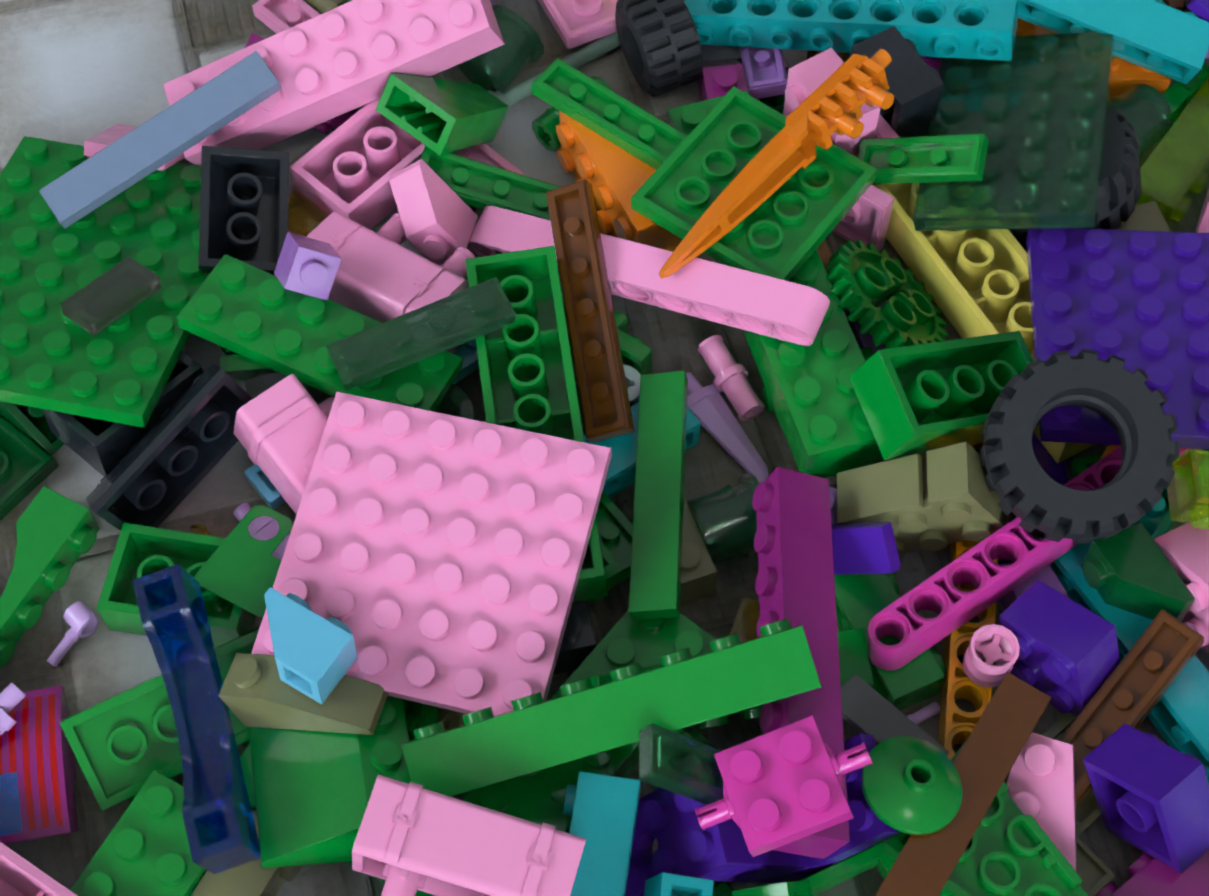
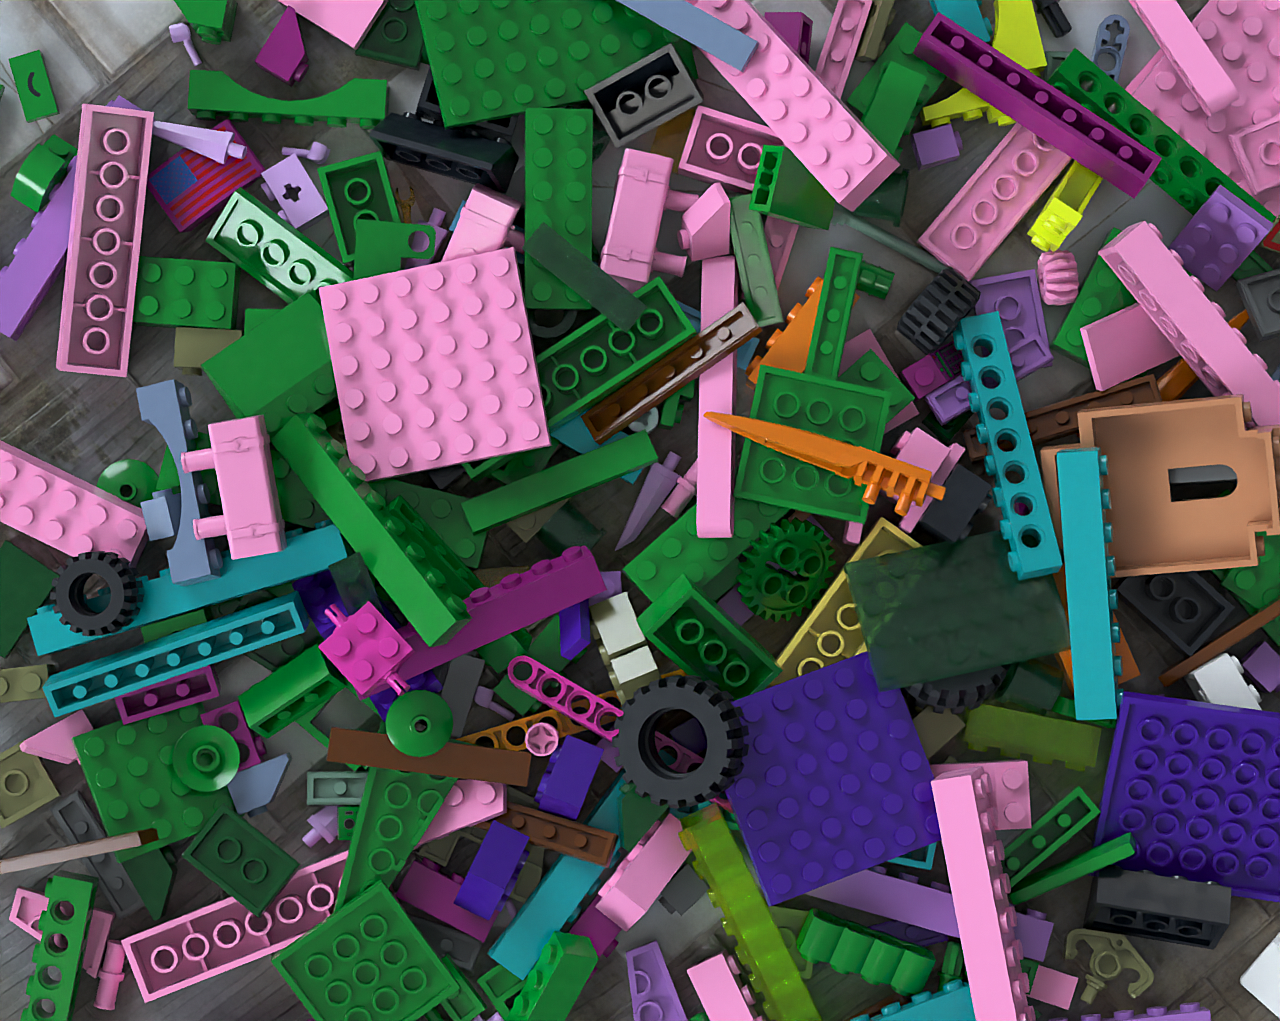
camera: 65 degrees right, 25 degrees up
clear smoke tile [60,257,161,336] -> none
clear blue arch [133,564,260,874] -> none
olive slope [218,653,388,735] -> none
medium azure slope [264,587,357,705] -> none
medium lavender brick [274,232,342,300] -> none
green tile [858,134,989,184] -> none
none -> lavender brick [261,153,330,232]

